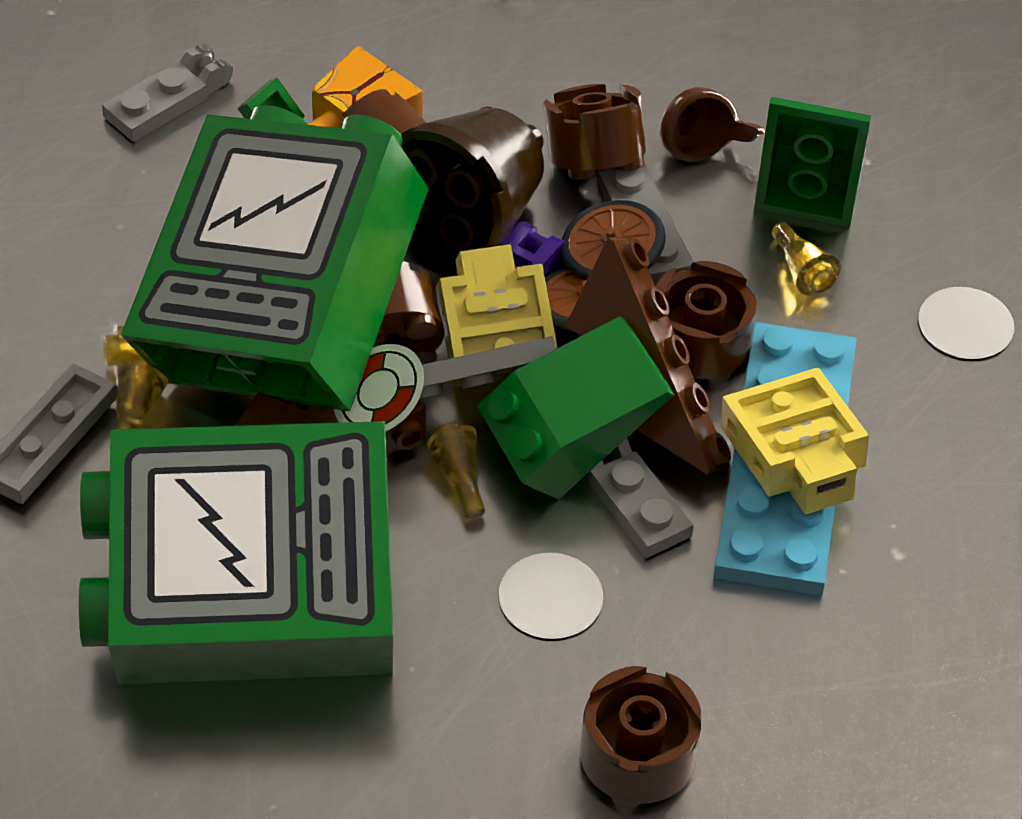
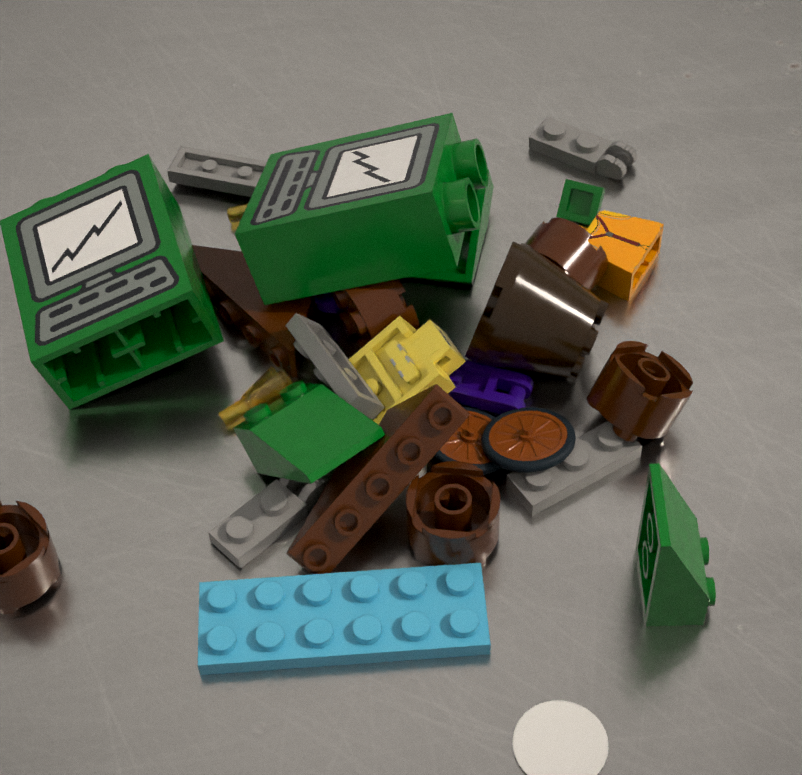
camera: 80 degrees right, 0 degrees up
sticker [334,344,424,432] -> none
white sticker [499,553,603,639] -> none
reddish brown hat [659,87,765,162] -> none
light yellow piece [721,367,869,515] -> none
clear yellow cone [772,222,841,296] -> none

